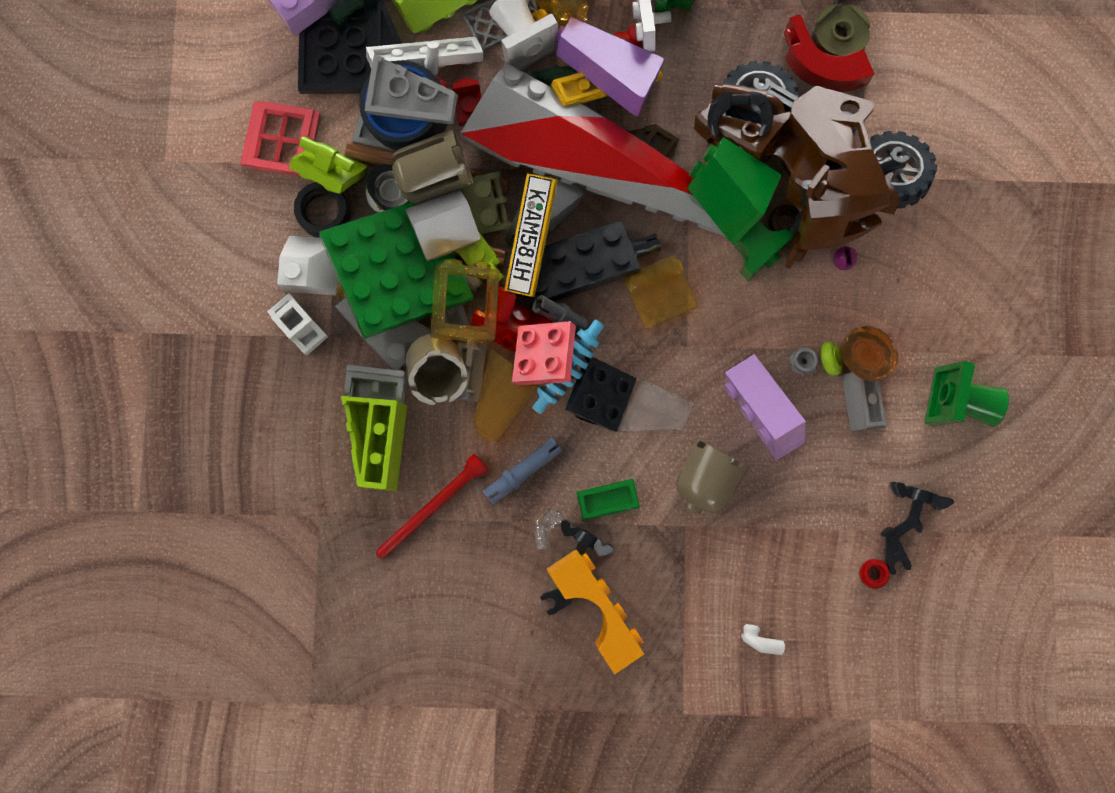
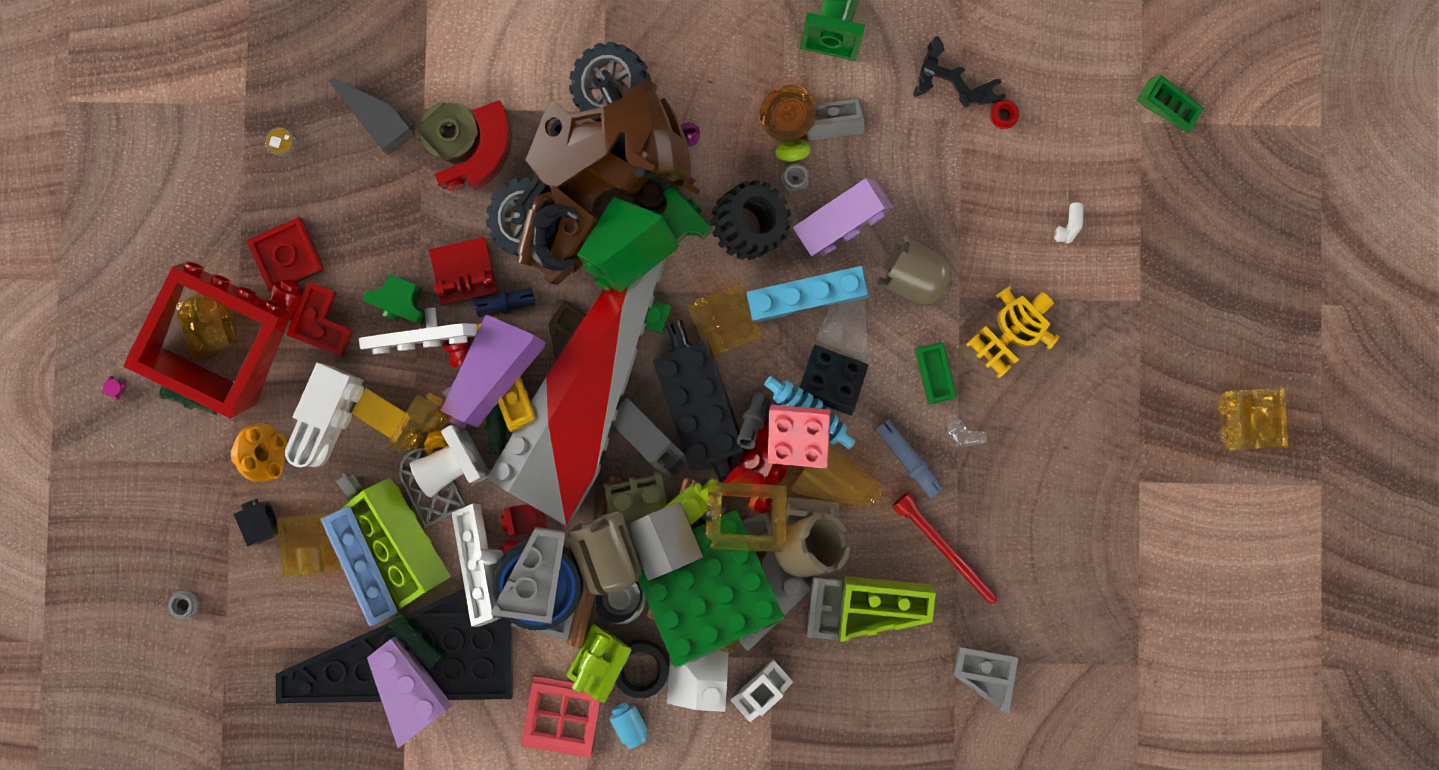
camera: 90 degrees left, 5 degrees up
tile [504,173,558,297] -> none
black piece [540,519,614,615] -> none
light orange arch [546,550,645,675] -> none
none -> red hinge [428,236,498,306]
none -> dark blue pin [474,287,535,317]
none -> medium azure brick [609,702,649,749]
none -> green plate [644,300,672,334]
none -> black tyre [710,180,792,260]
none -> medium azure arch [747,266,871,322]
none -> light grey wing [954,646,1018,714]
none -> yellow piece [966,286,1059,378]
none -> green slope [1136,75,1204,132]

